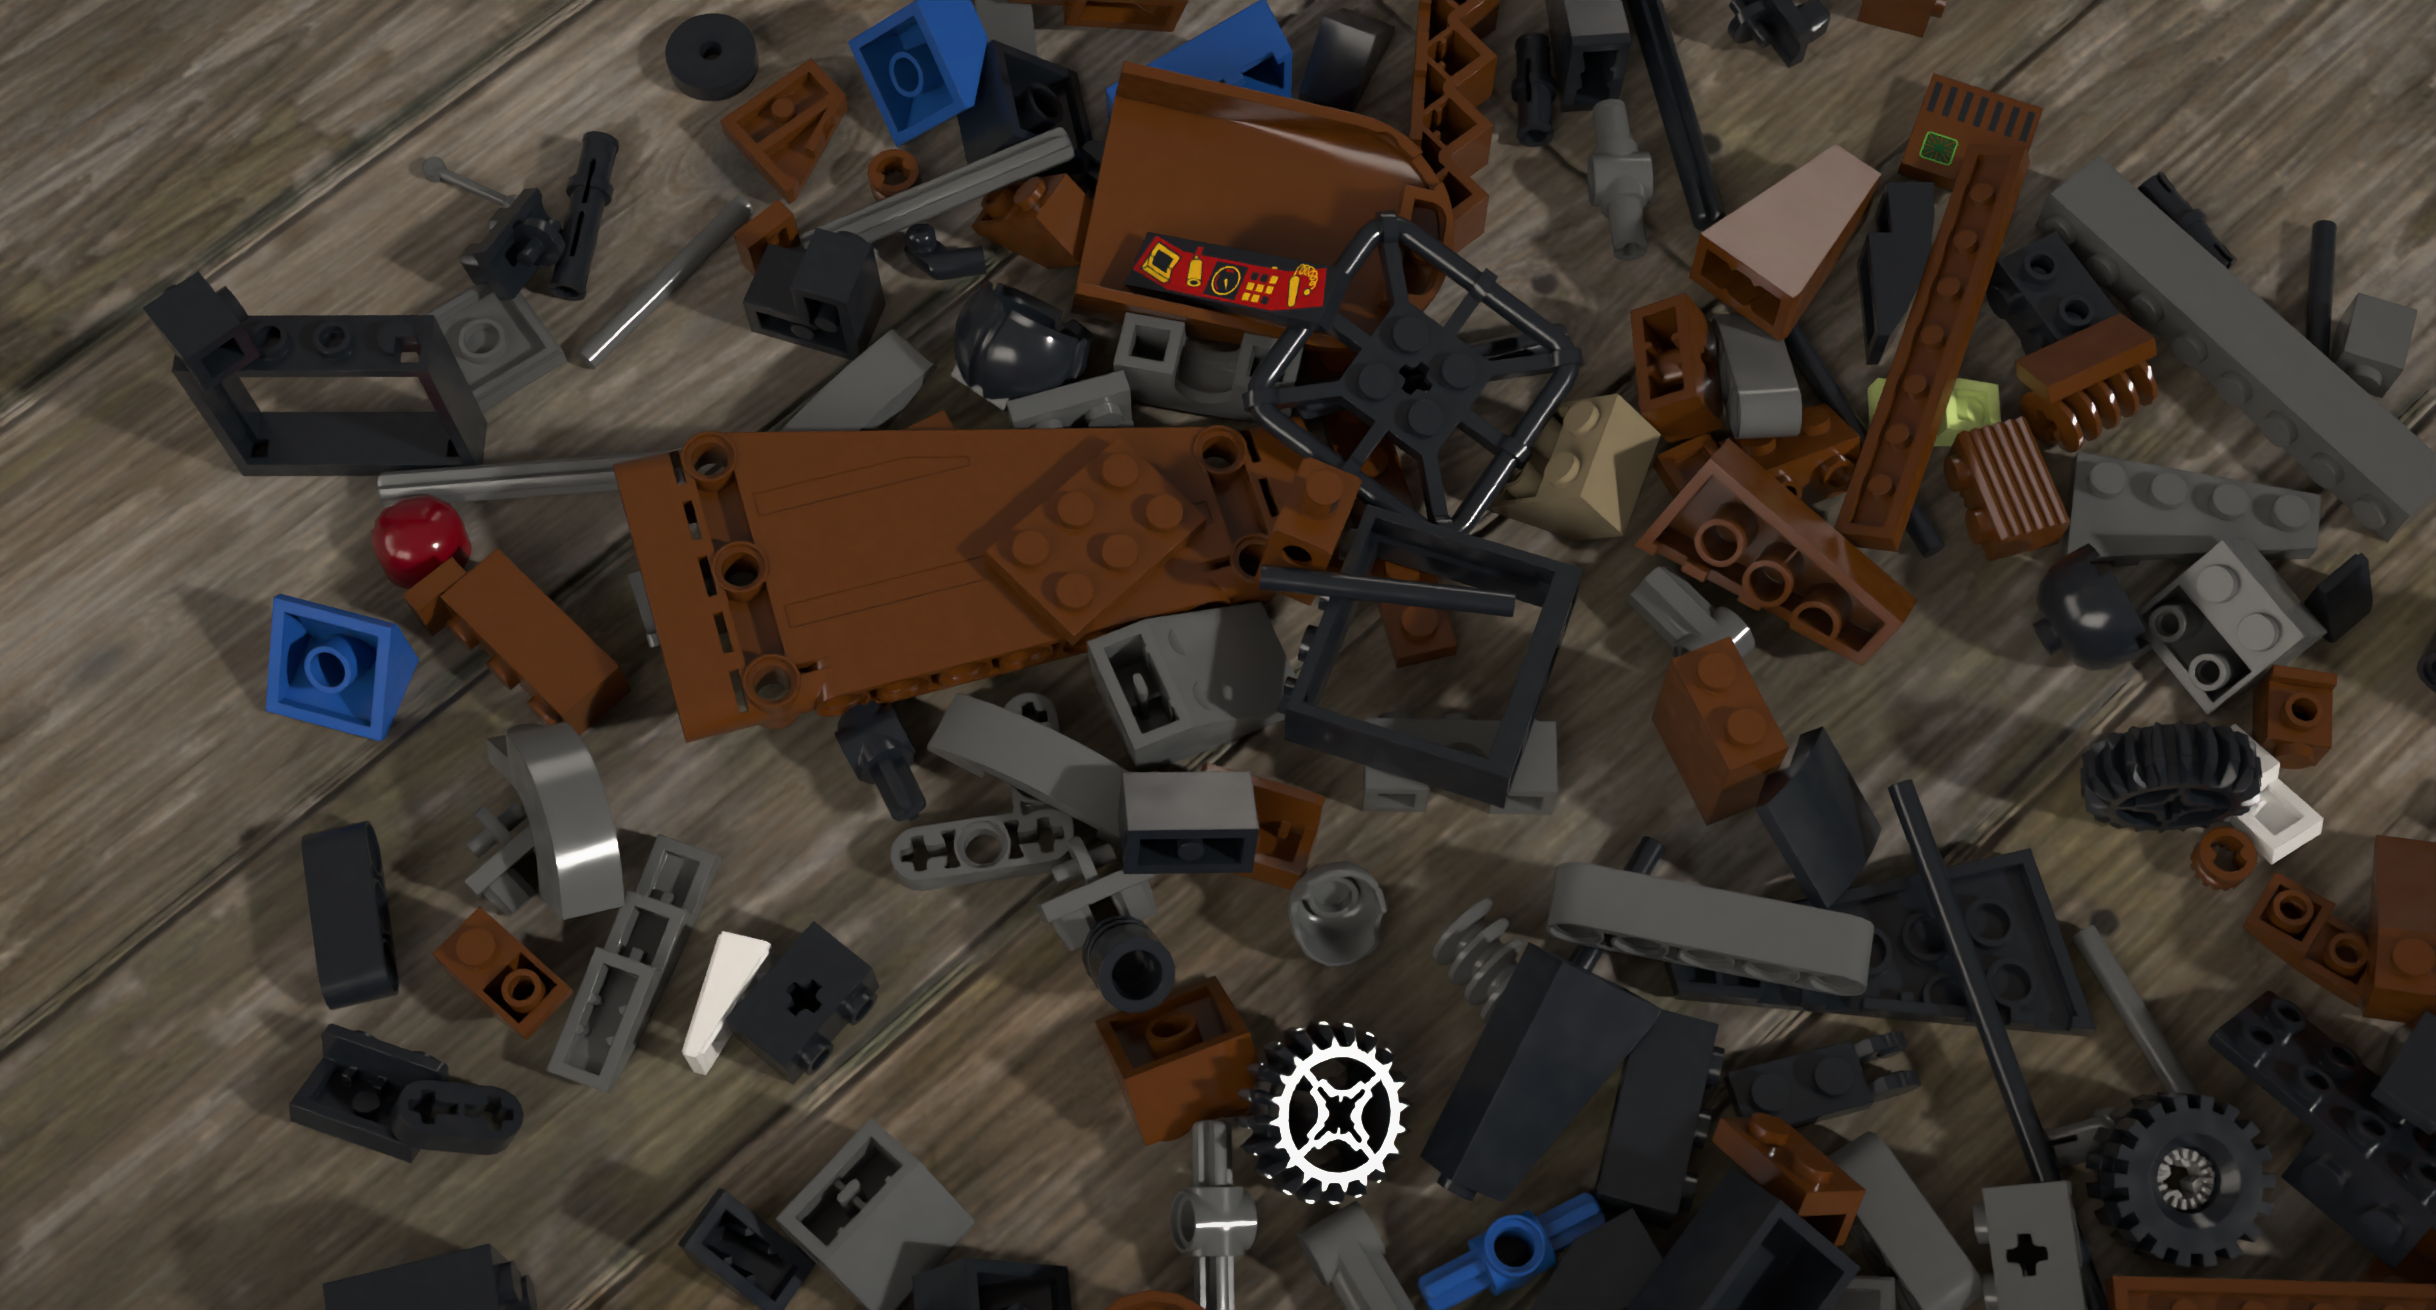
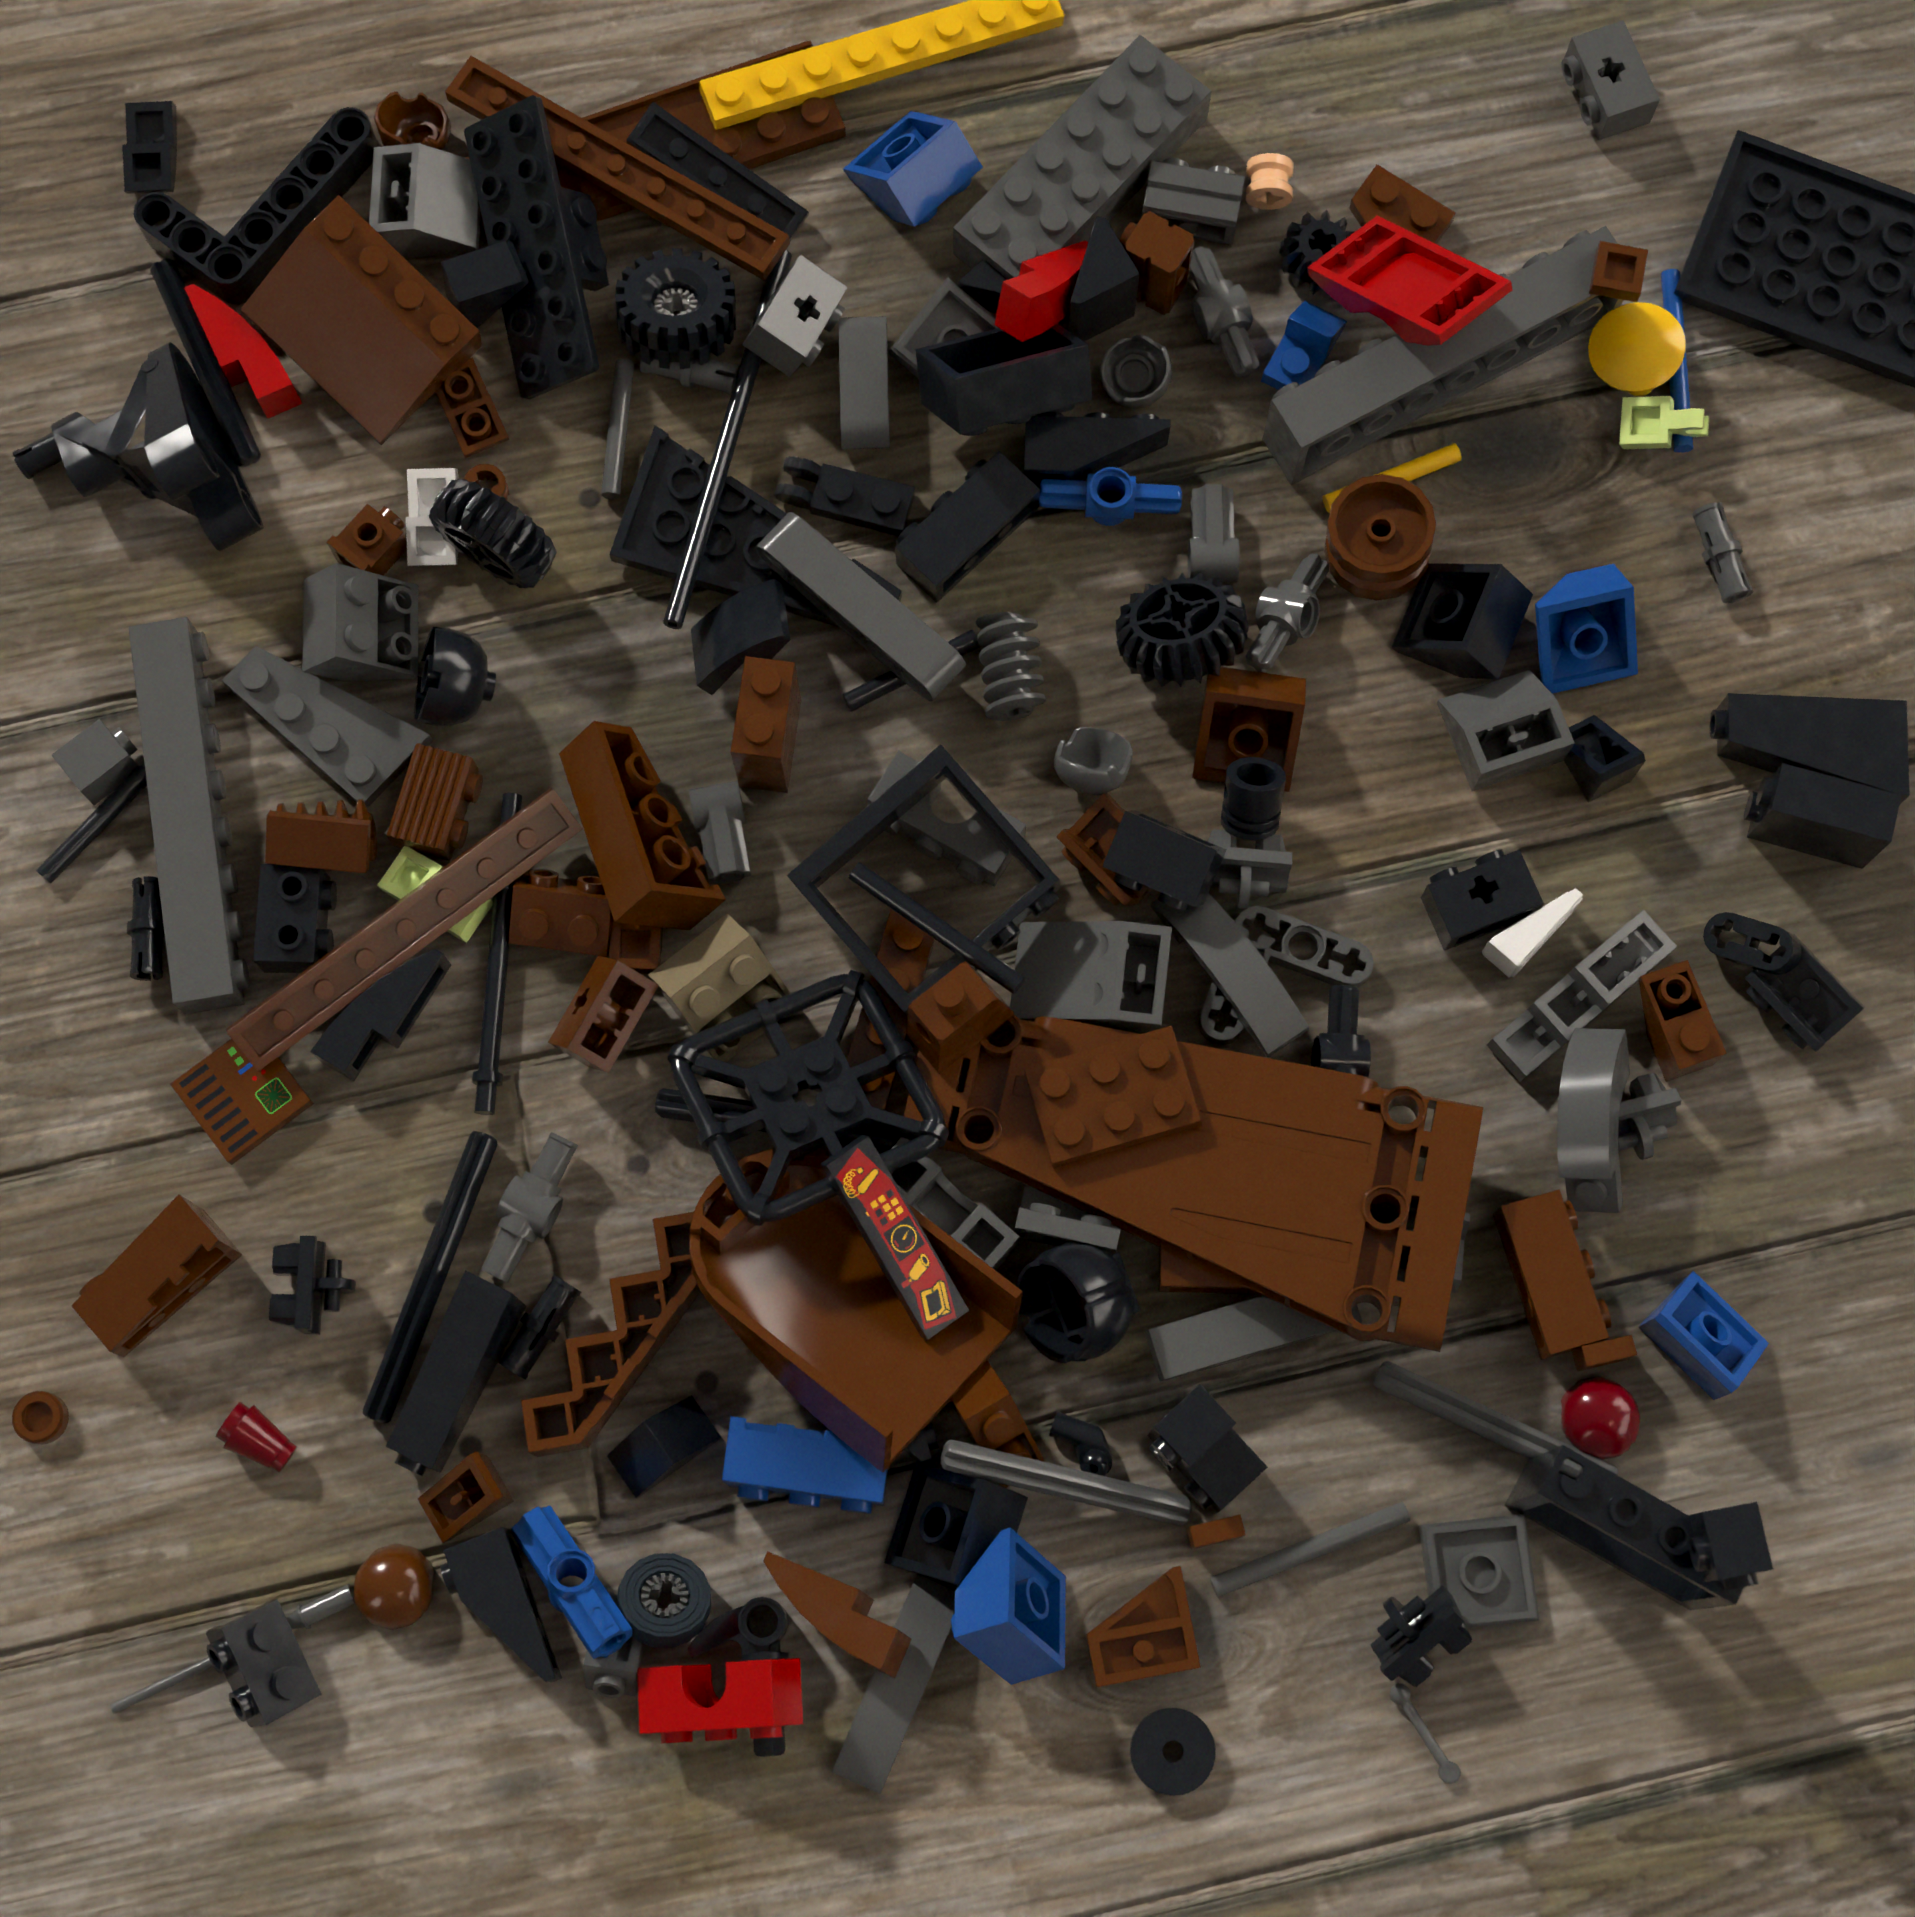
camera: 150 degrees left, 10 degrees up
black beam [301,820,399,1010] -> none
black pin [548,131,620,301] -> none
reddish brown bush [868,149,922,201] -> none
black slope [1420,942,1662,1203] -> none
slope [1689,144,1881,342] -> none
dark grey beam [1711,313,1802,439] -> none
reddish brown bracket [1712,1113,1866,1246] -> none
black slope [2303,553,2373,643] -> none

